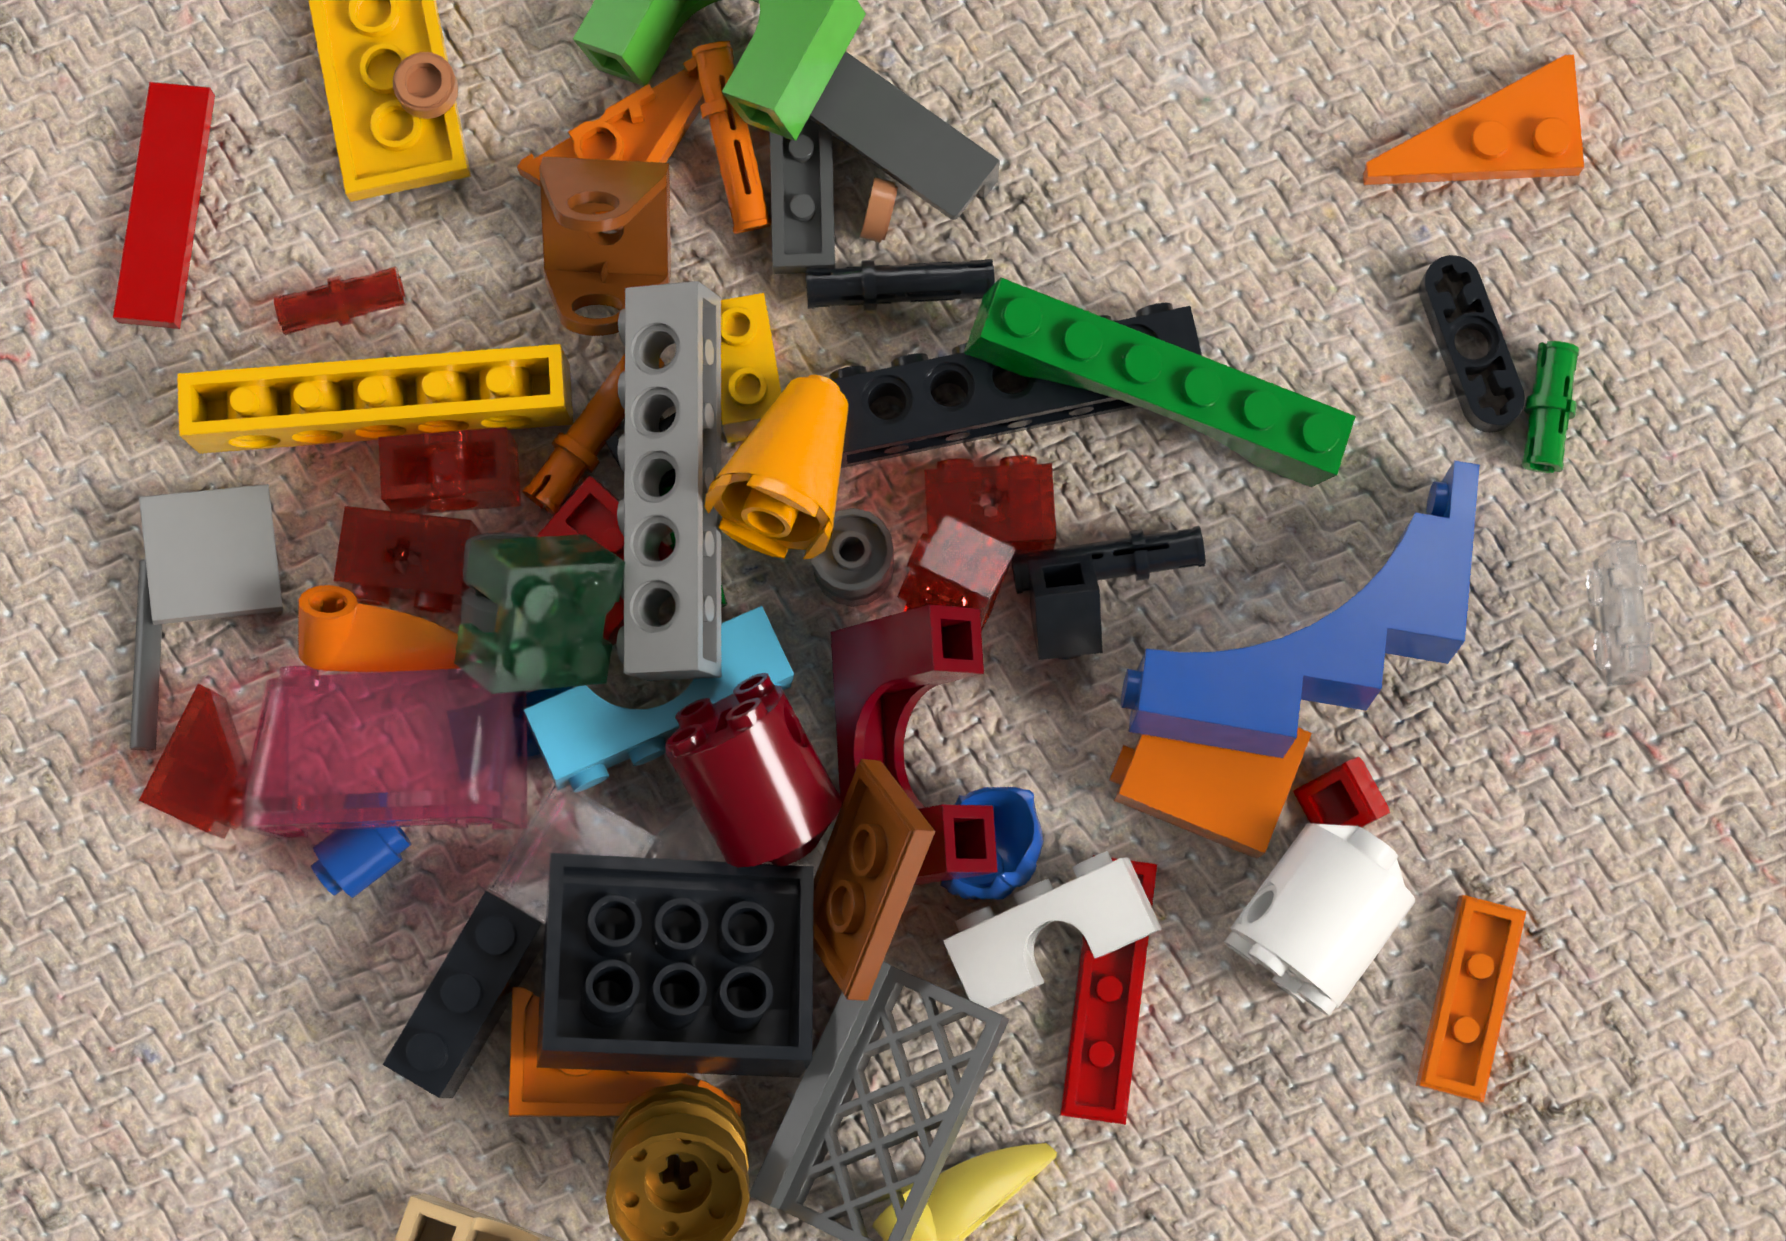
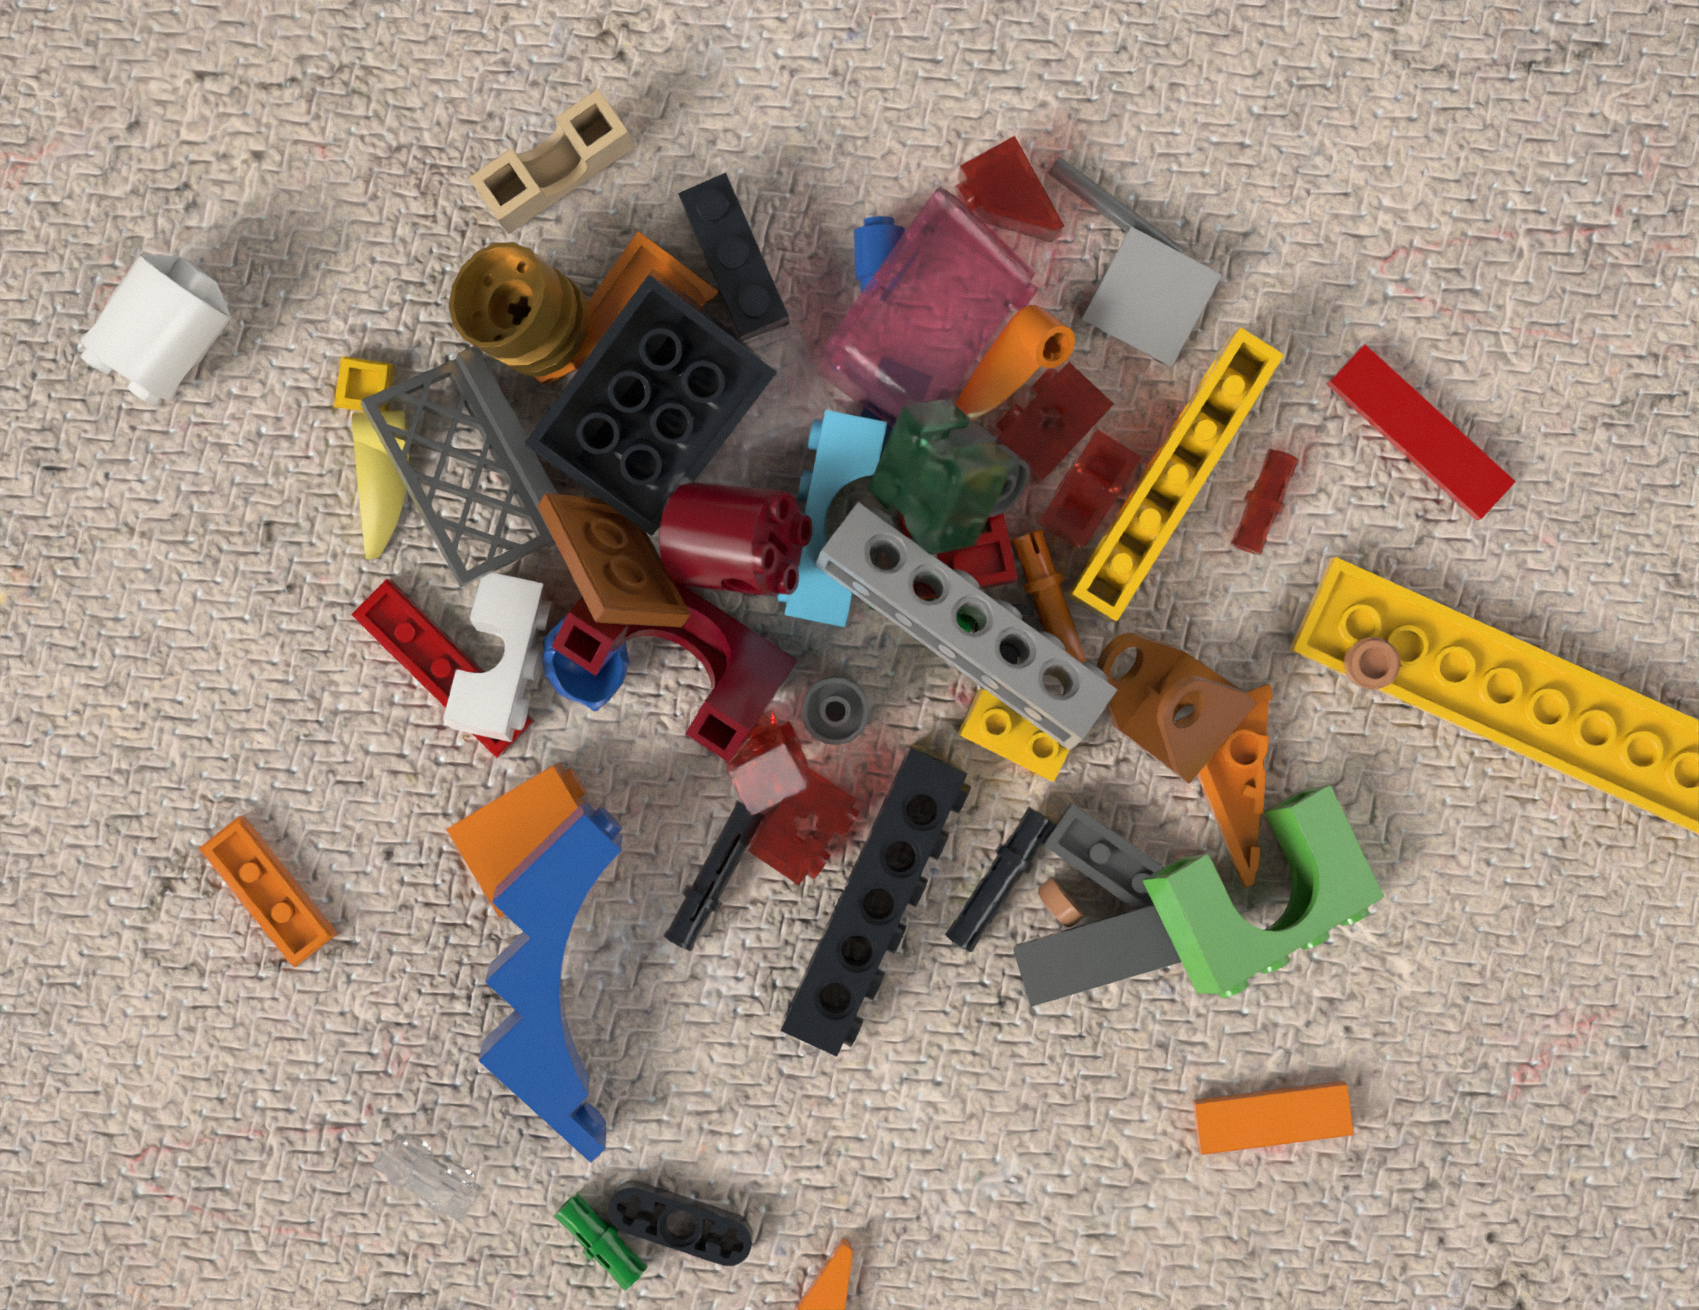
camera: 125 degrees right, 10 degrees up
orange pin [691,41,772,234] -> none
light orange cone [704,375,849,559] -> none
green arch [964,277,1356,487] -> none
black brick [1027,554,1103,660] -> none
white cylinder [1224,823,1415,1016] -> none
red slope [1293,757,1390,827] -> none

